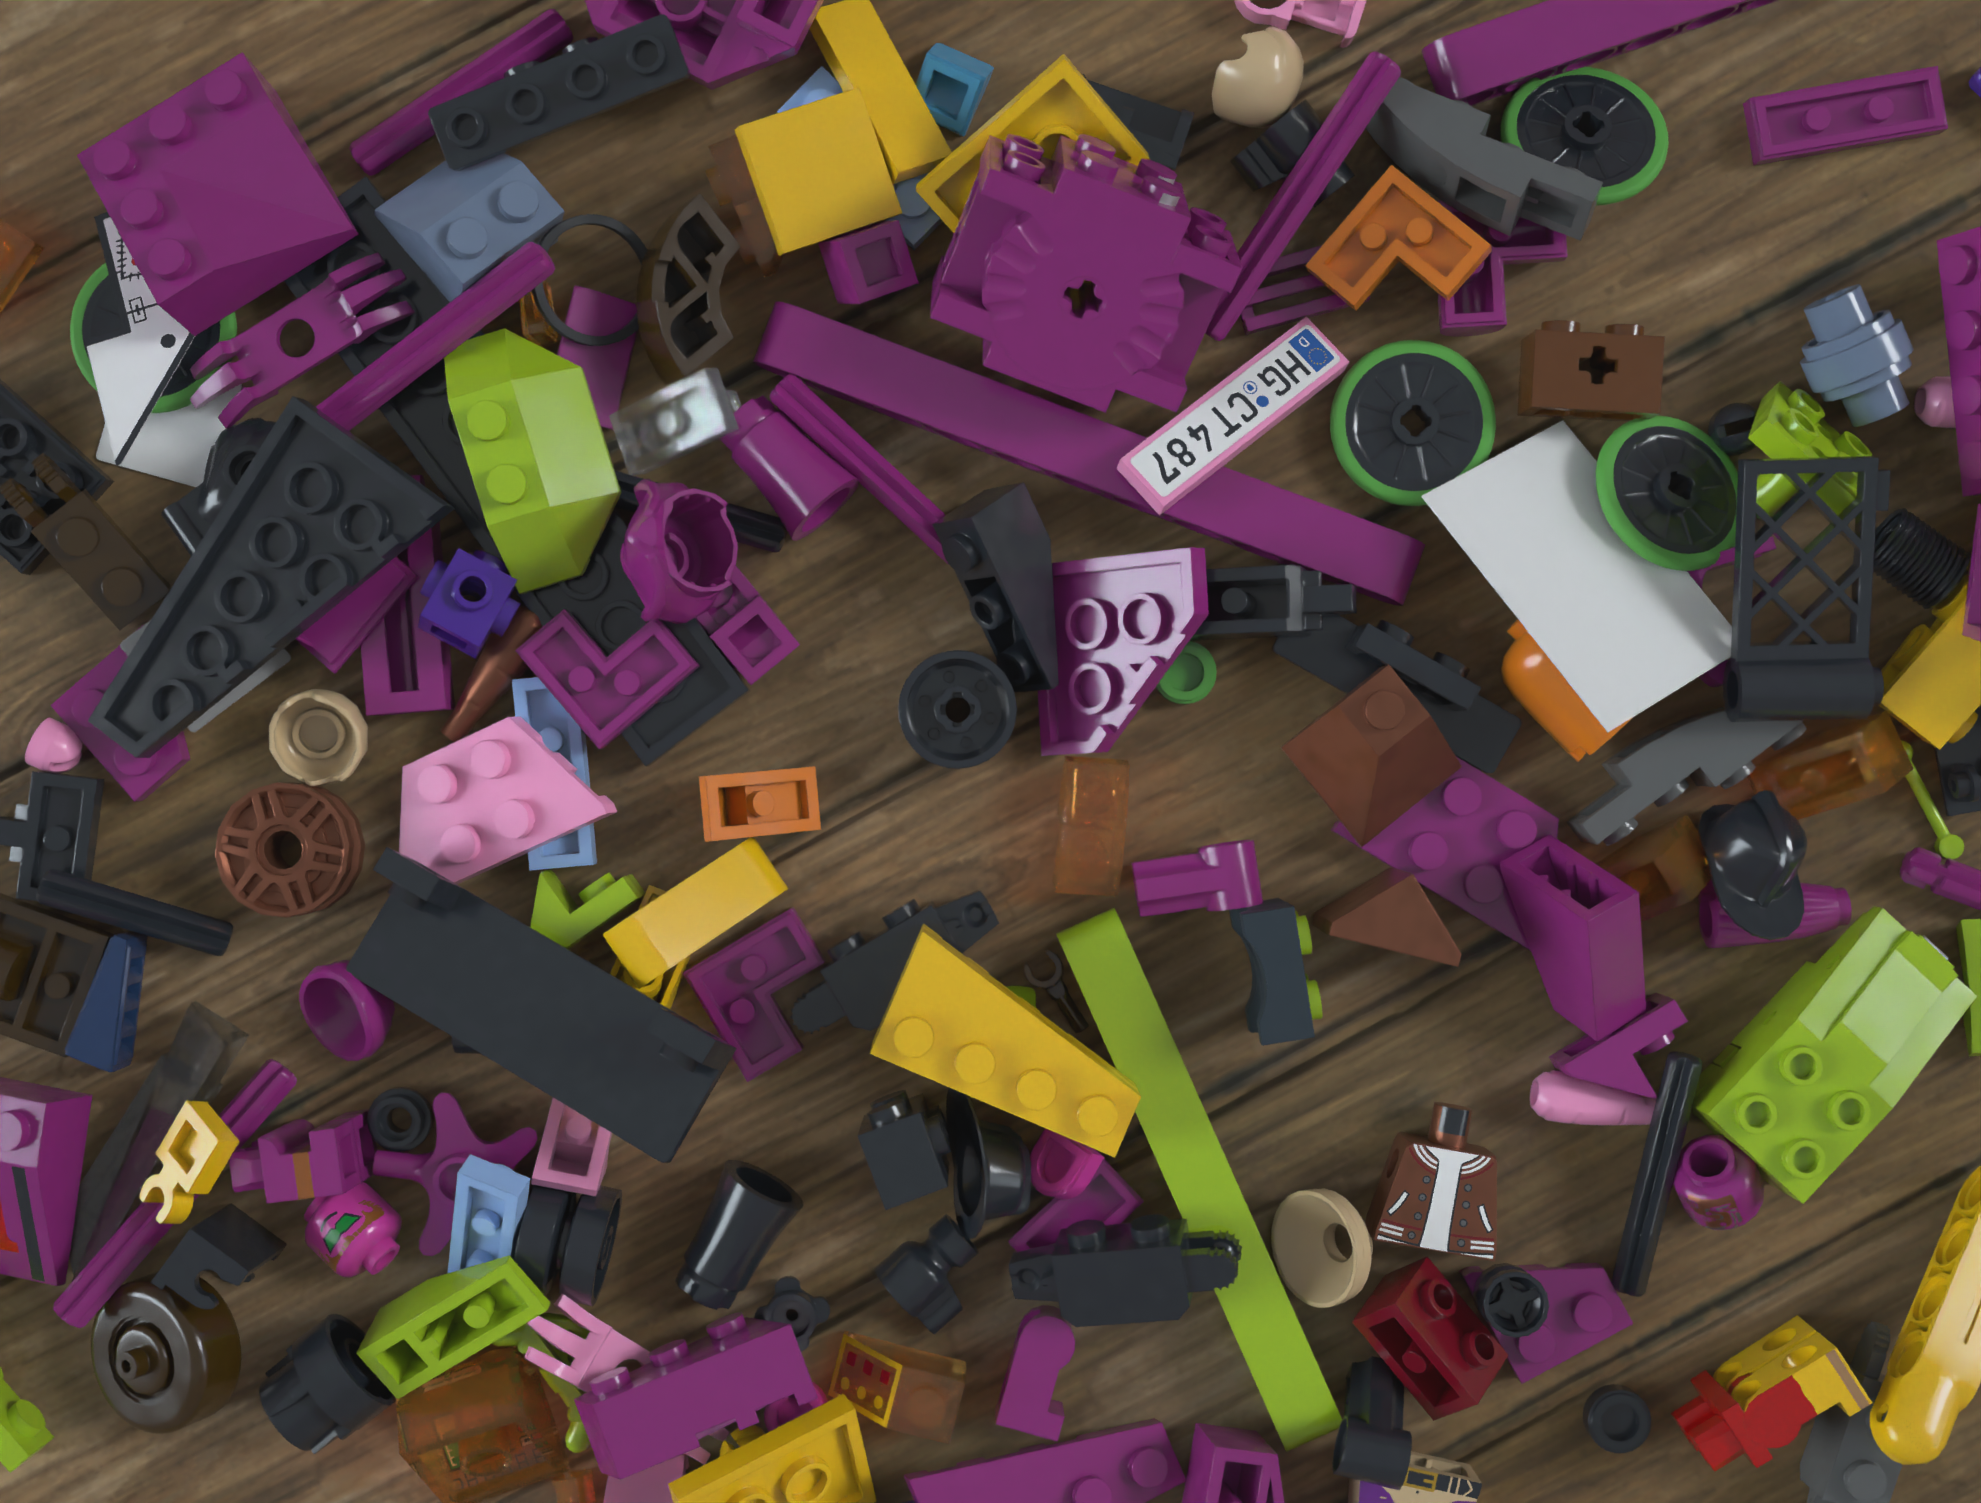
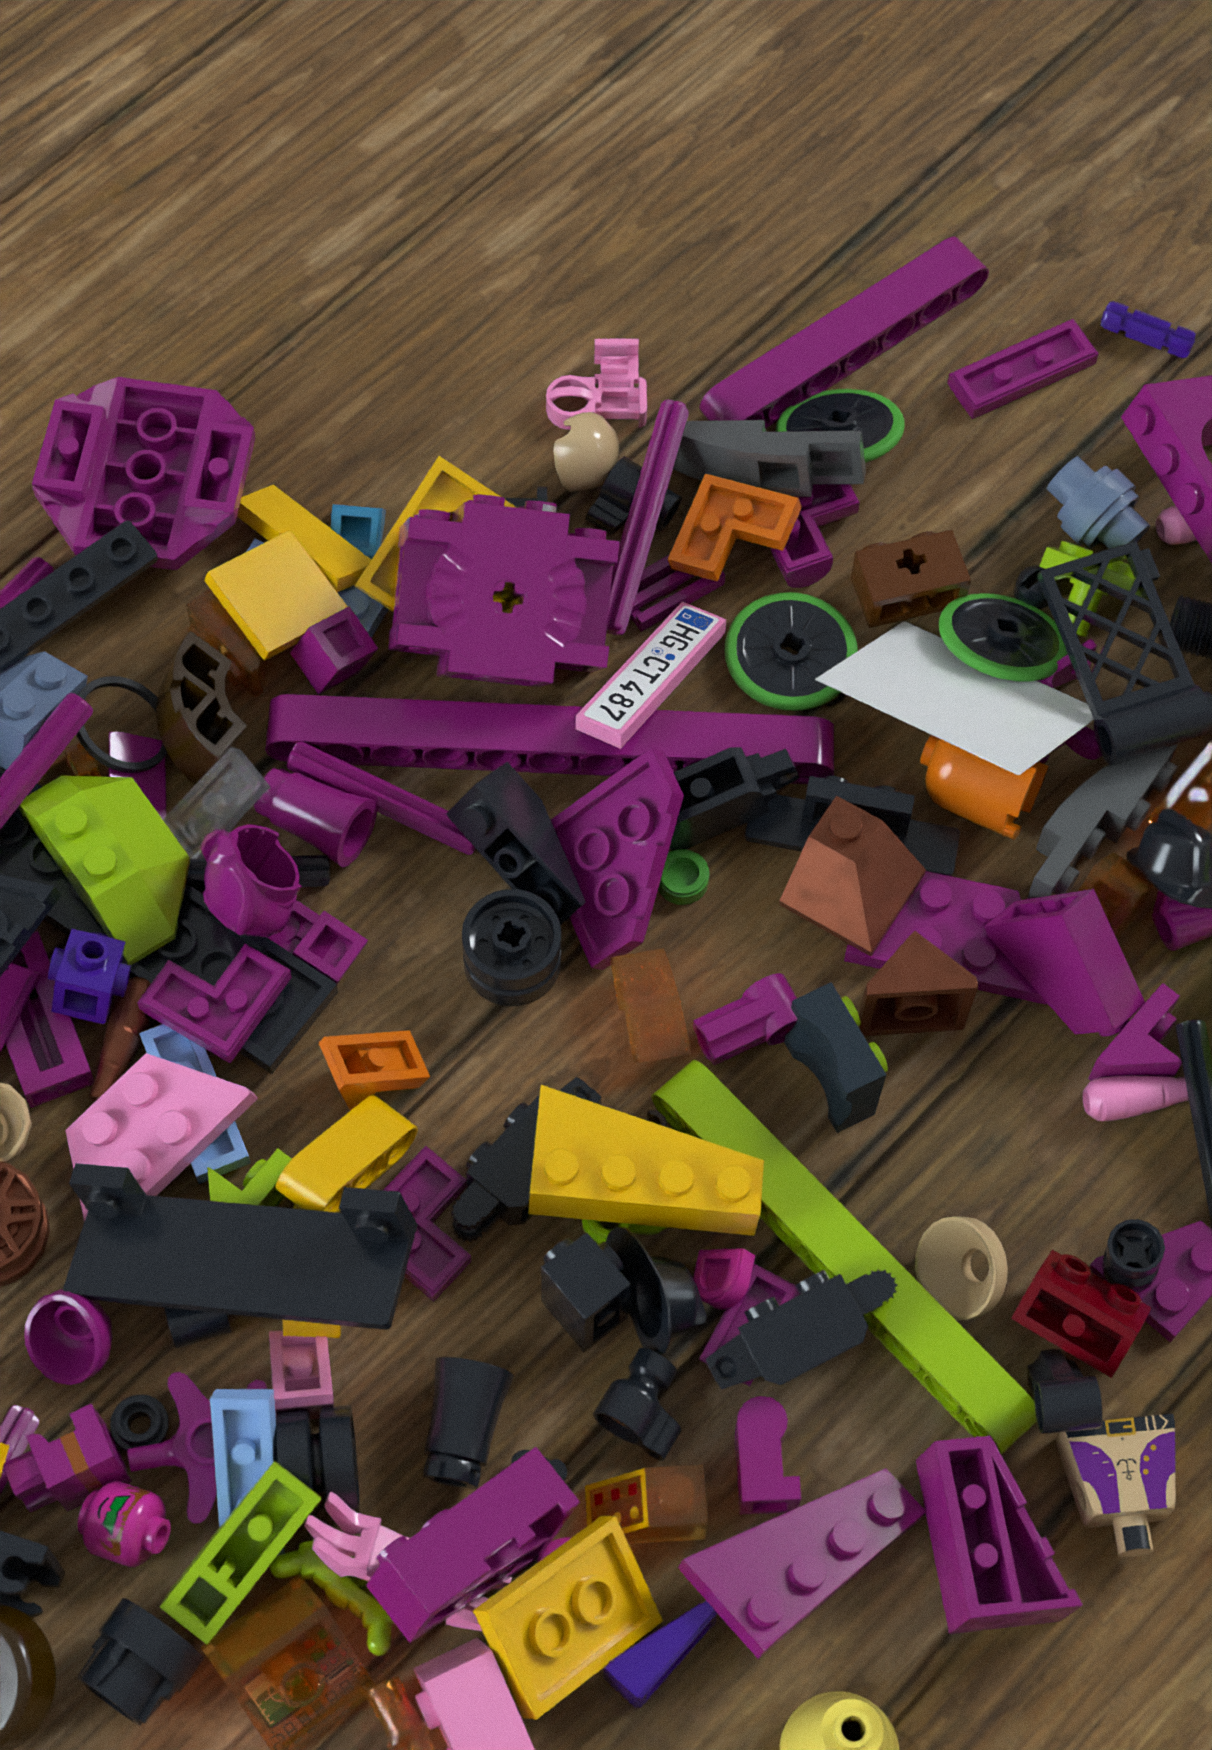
camera: 25 degrees left, 25 degrees down
copper torso [1365,1102,1497,1262] -> none

